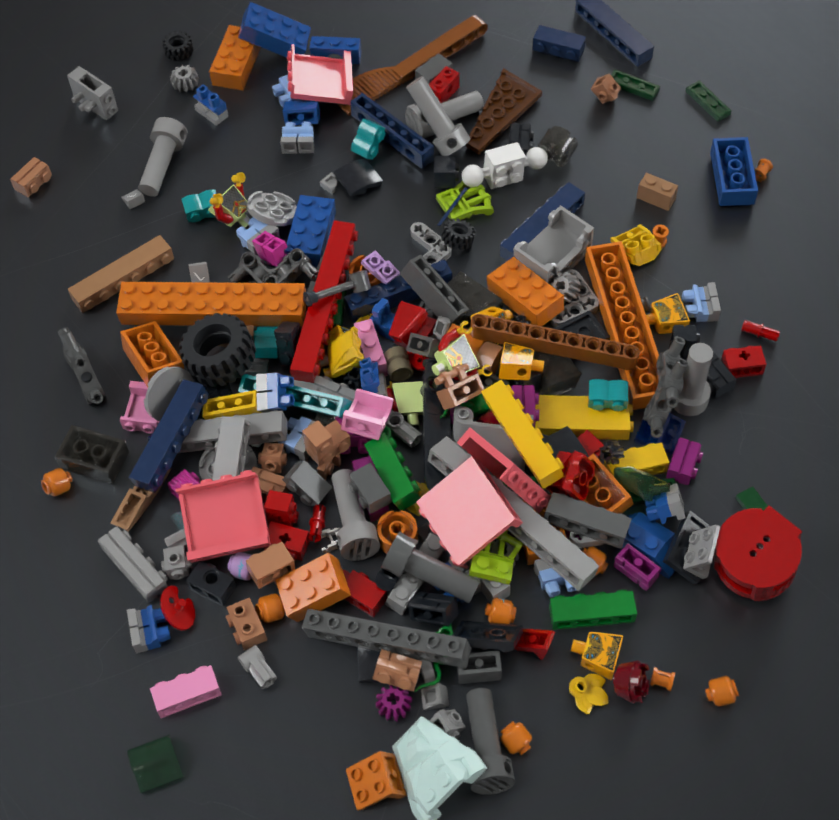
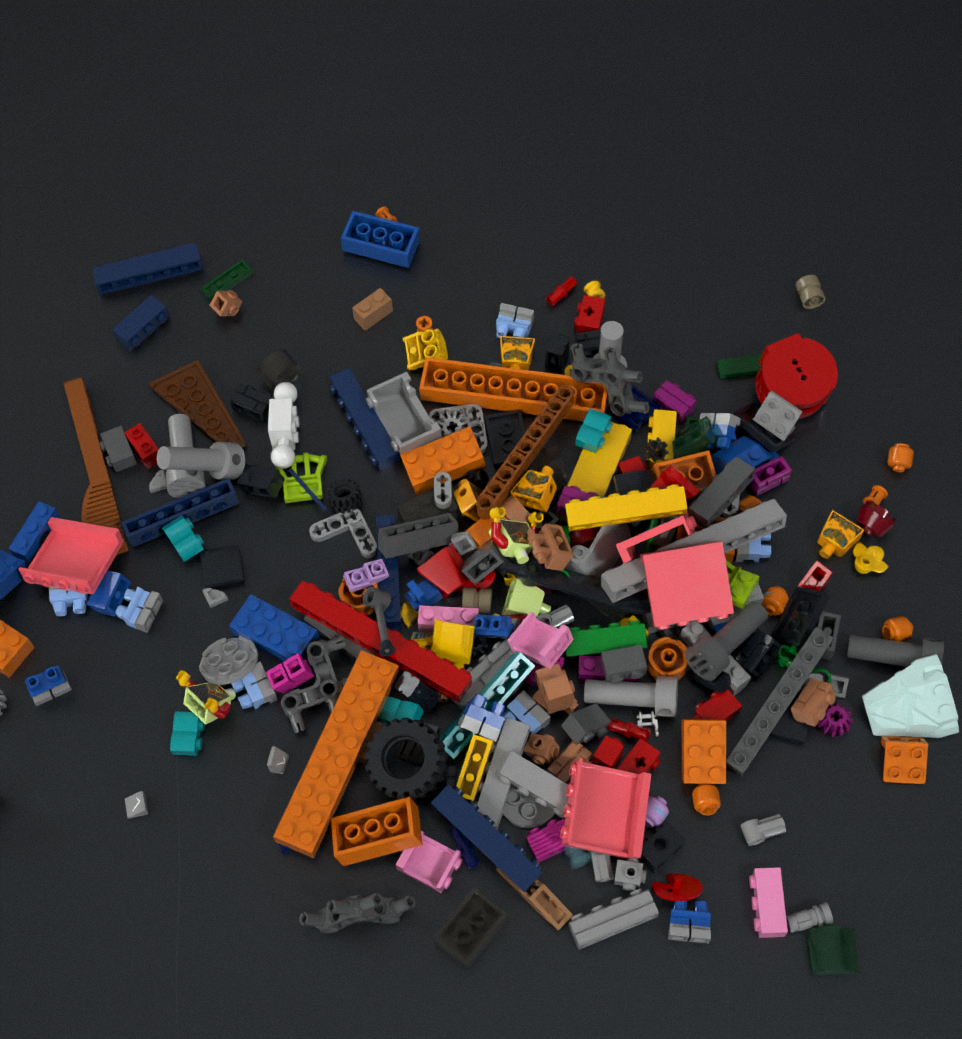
camera: 70 degrees left, 5 degrees up
nougat brick [10,157,52,197] -> none
orange head [41,468,73,497] -> none
medium nougat brick [68,235,174,313] -> none
light grey piece [138,117,188,197] -> none
light grey tile [144,367,194,421] -> none
nougat brick [225,597,267,650] -> none
nougat brick [246,542,295,589] -> none
light grey brick [430,709,466,739] -> none
green brick [549,590,637,630] -> none
dark green tile [686,80,731,122] -> none
none -> light grey beam [434,472,452,509]
none -> yellow wheel [584,281,605,298]
none -> light grey axle [786,902,833,933]

